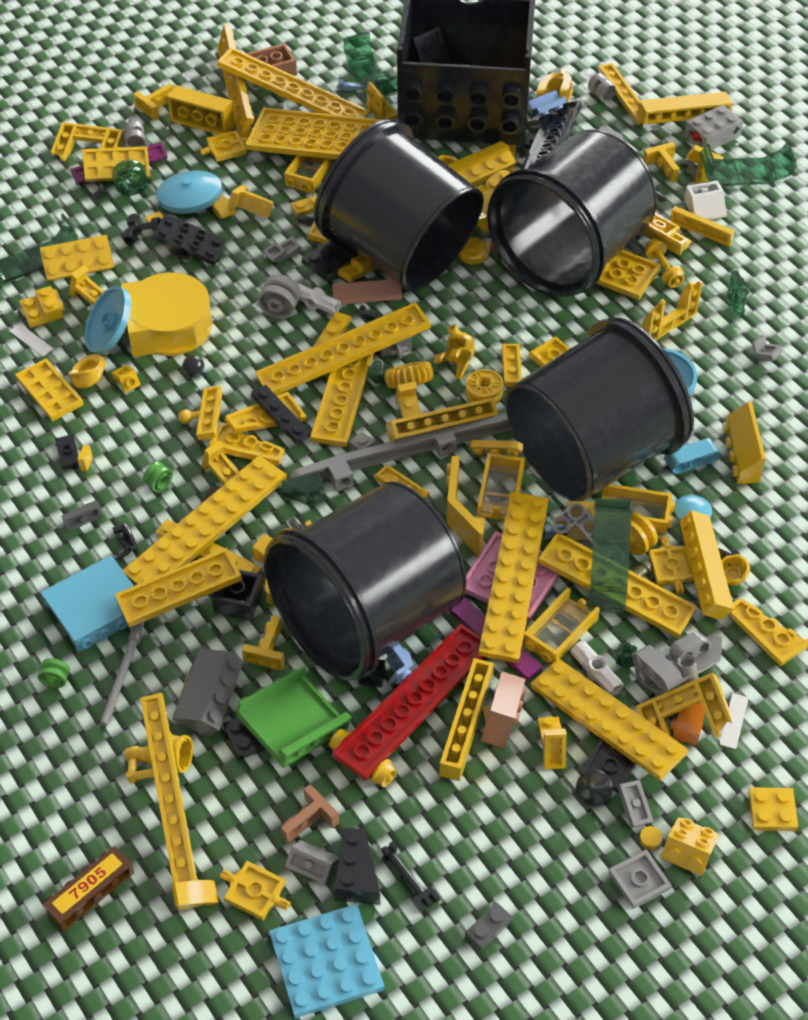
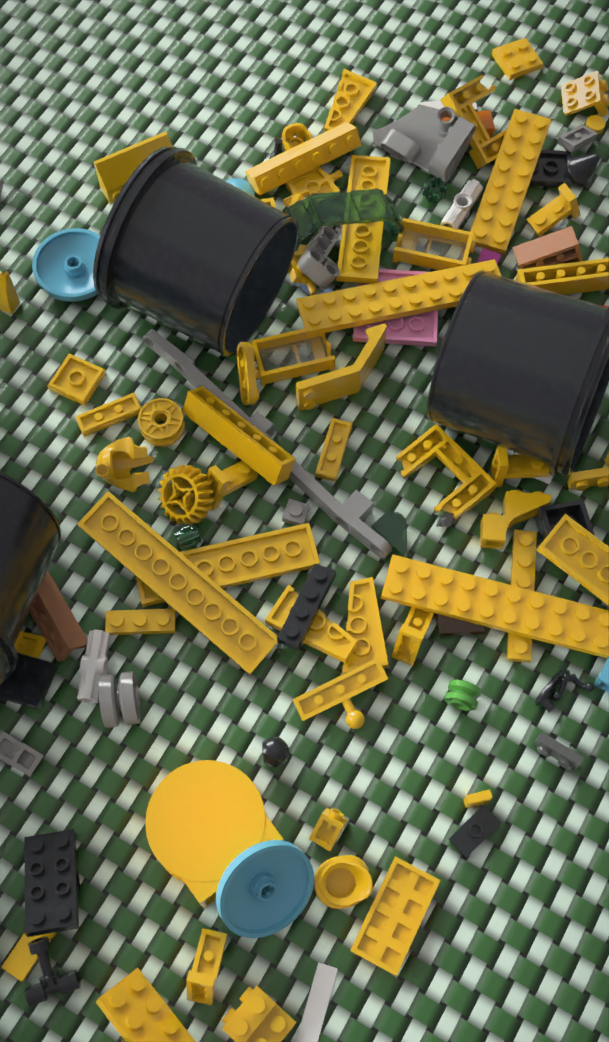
camera: 115 degrees left, 15 degrees up
black bar [356,305,385,320] -> none

